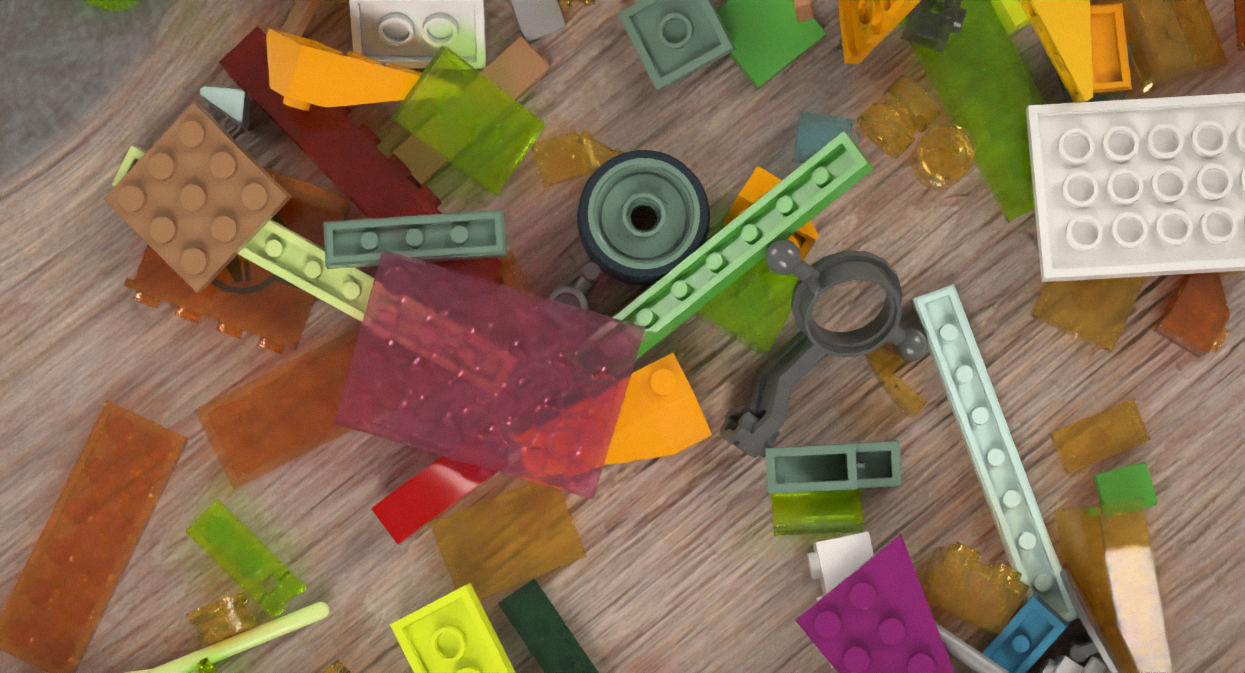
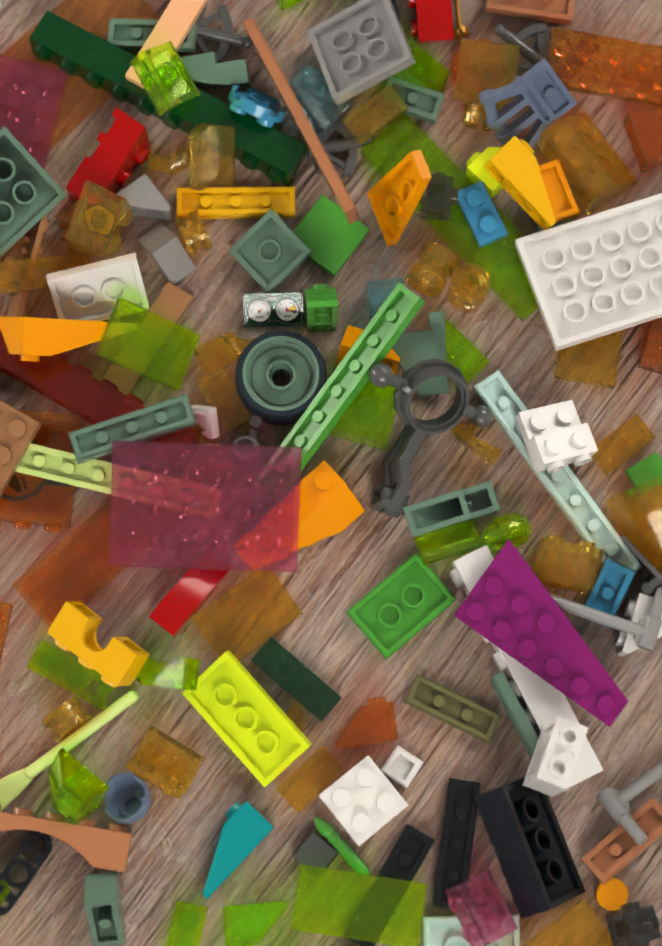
camera: 15 degrees left, 5 degrees down
none -> yellow arch [47,601,150,688]
none -> clear neon green leg [136,656,200,691]
none -> white tile [191,404,220,439]
none -> clear yellow plate [196,367,252,435]
none -> slope [243,291,304,328]
none -> bright green slope [305,284,338,332]
none -> bright green tile [346,553,457,660]
none -> sand green flag [392,311,449,395]
none -> clear neon green plate [445,320,489,384]
none -> dark azure plate [454,181,508,248]
none -> clear neon green animal [482,512,531,550]
none -> white plate [515,400,598,473]

